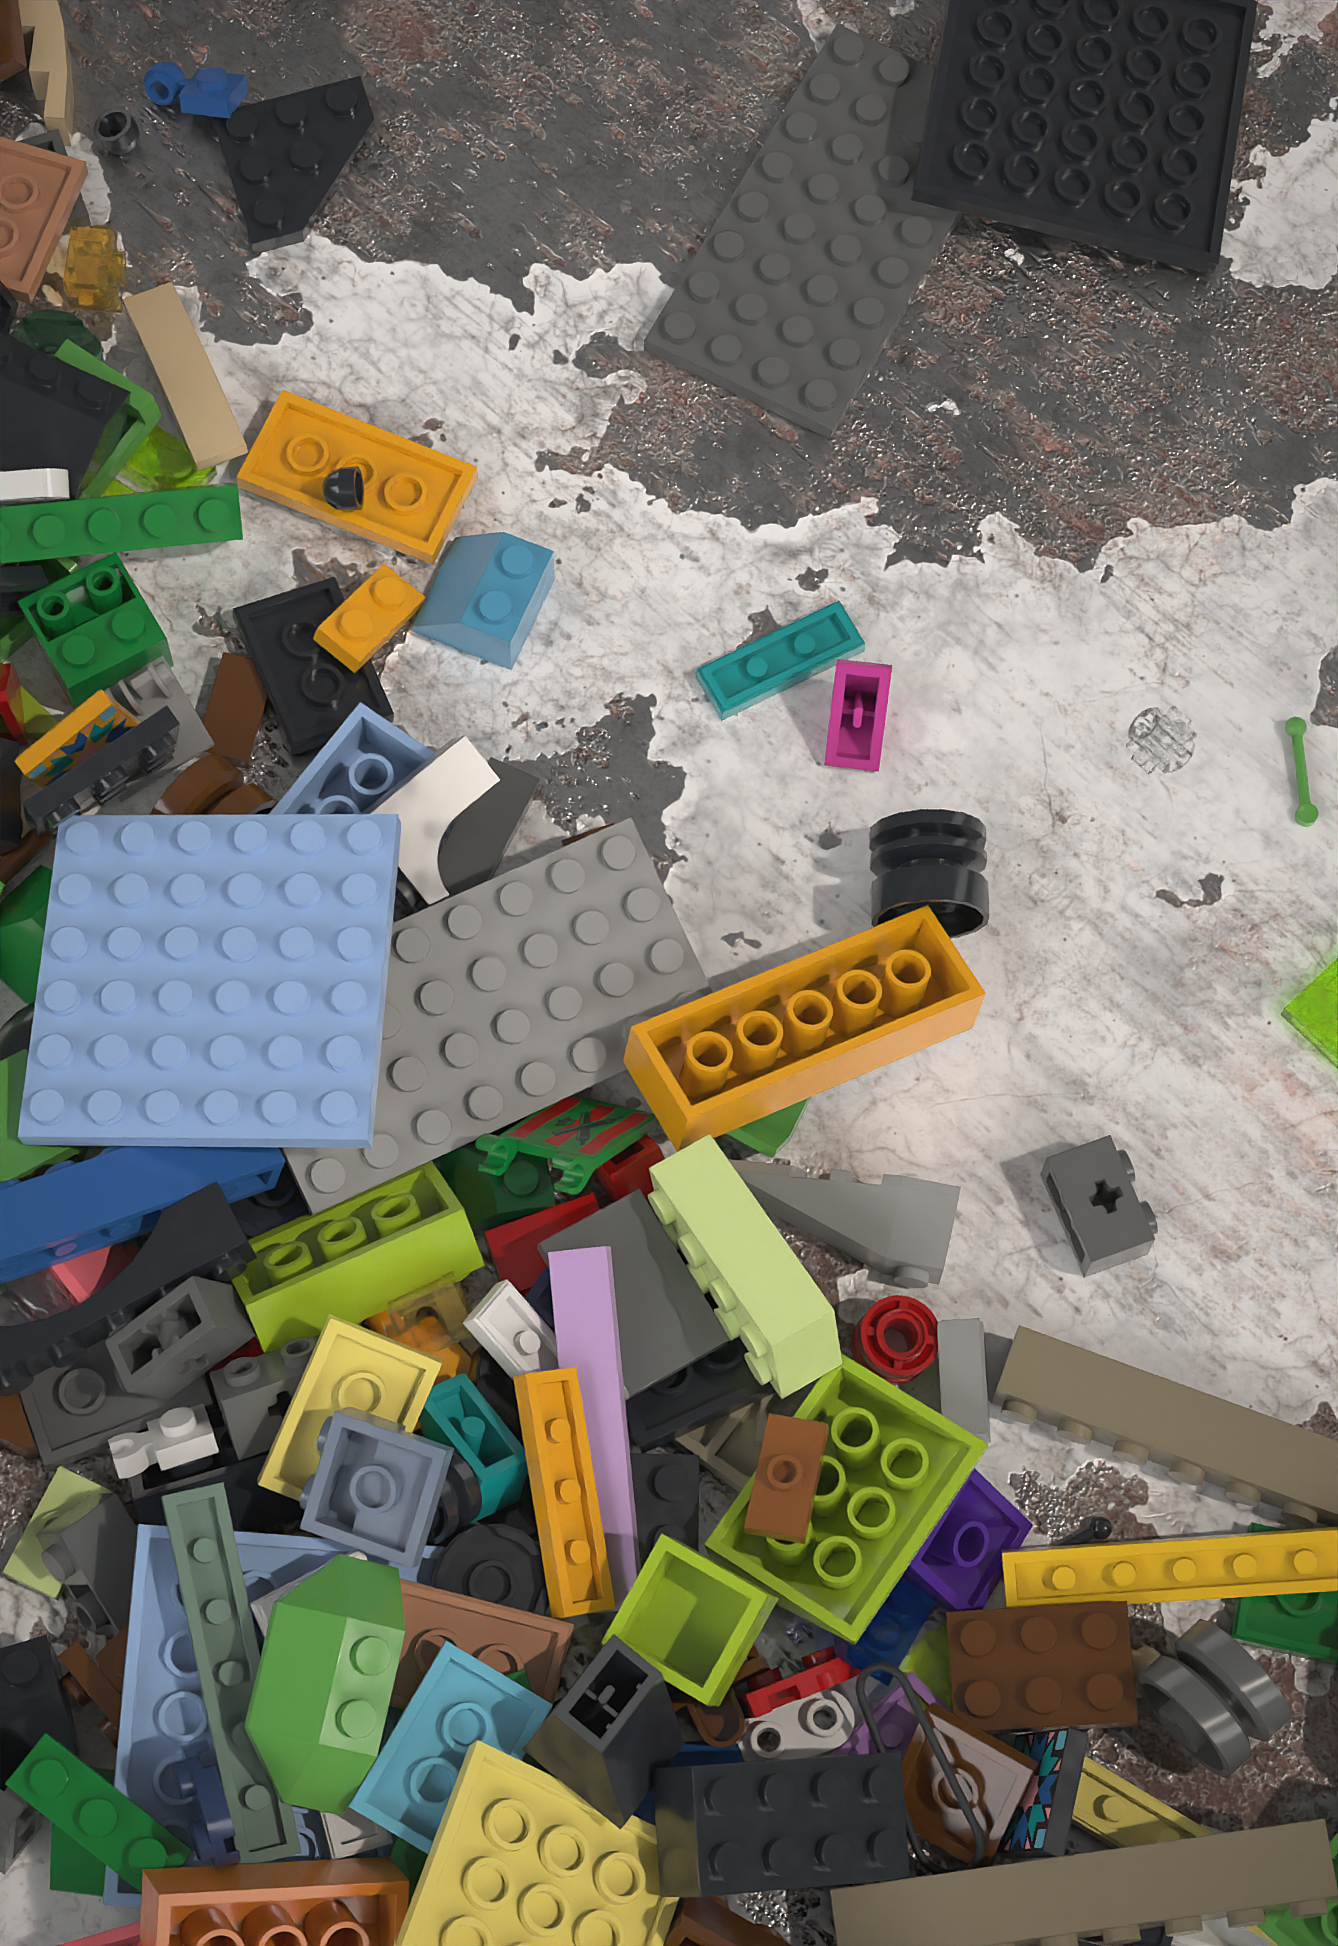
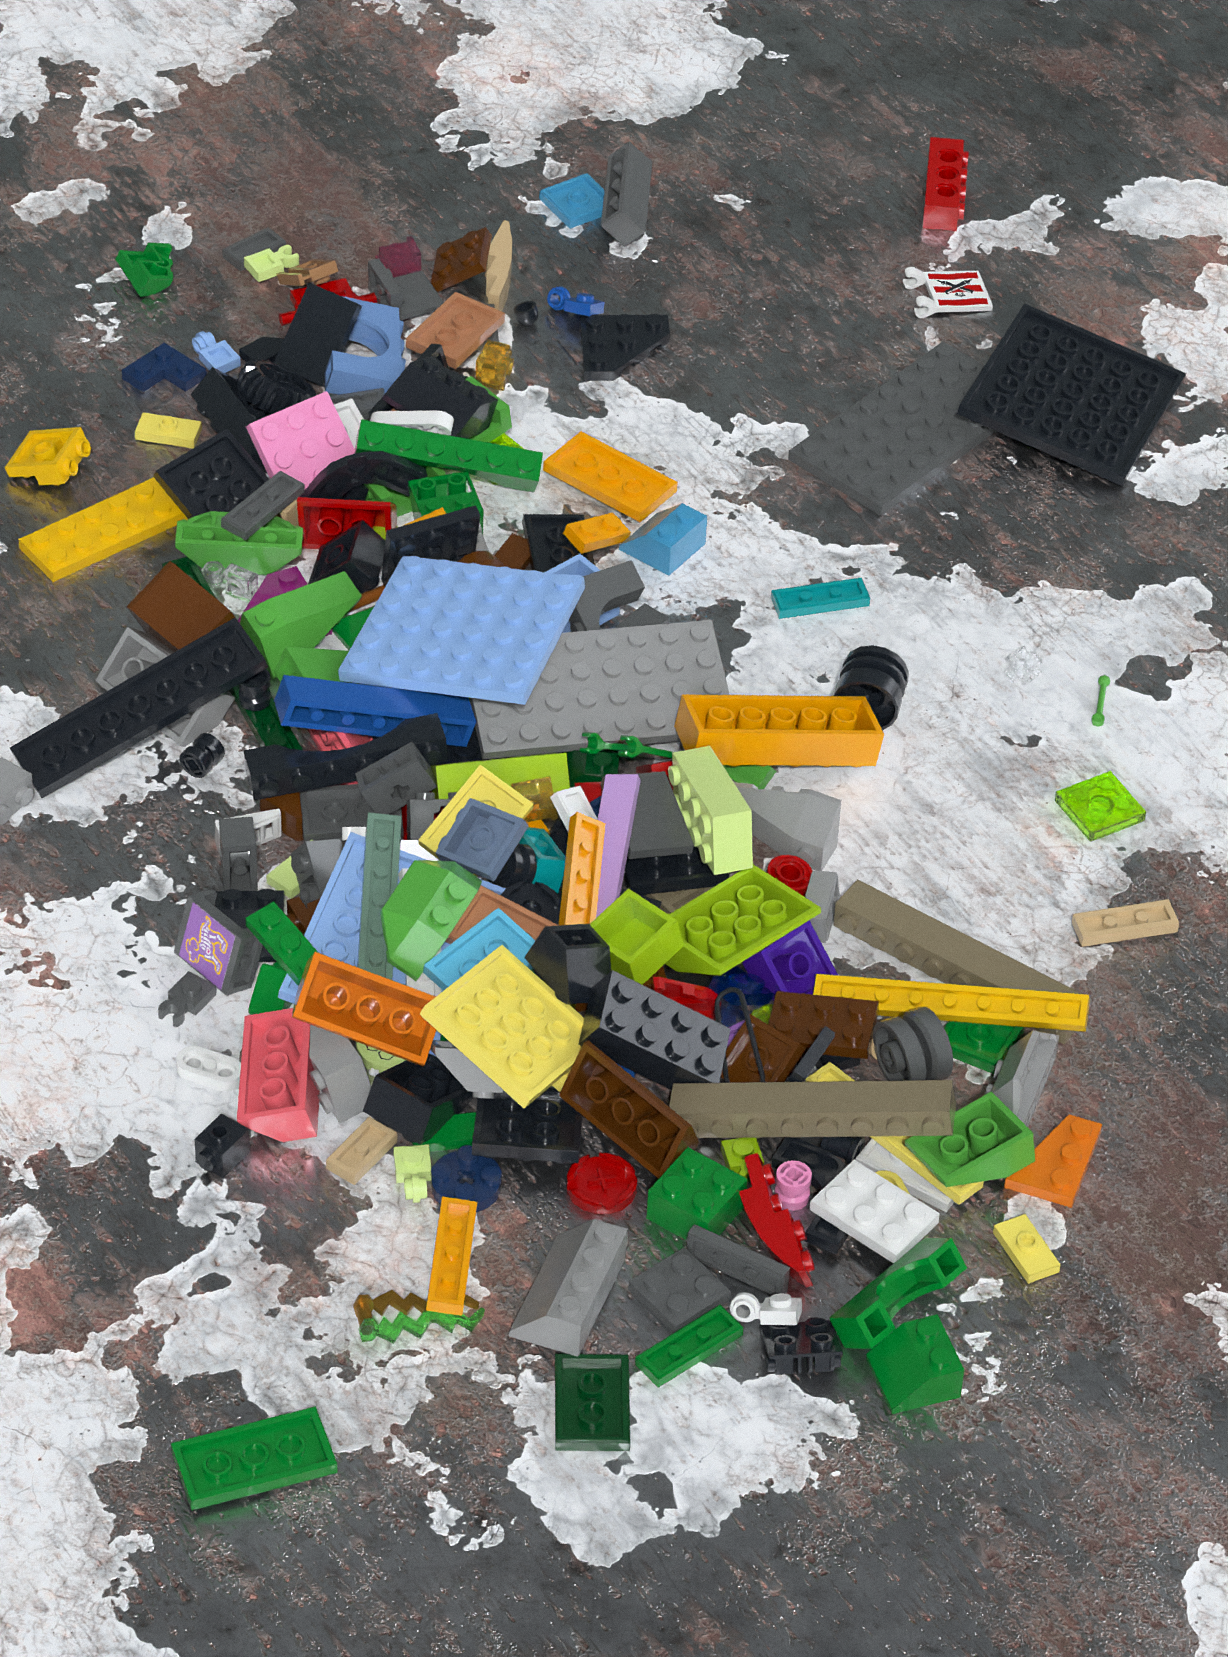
camera: 15 degrees right, 25 degrees down
tan slope [122,282,248,471] -> none
dark blue plate [170,1738,241,1870] -> none
black hinge [322,466,364,511] -> none
dark orange plate [744,1413,829,1544] -> none
dark pink slope [824,659,892,772] -> none
dark grey brick [1040,1135,1158,1278] -> none

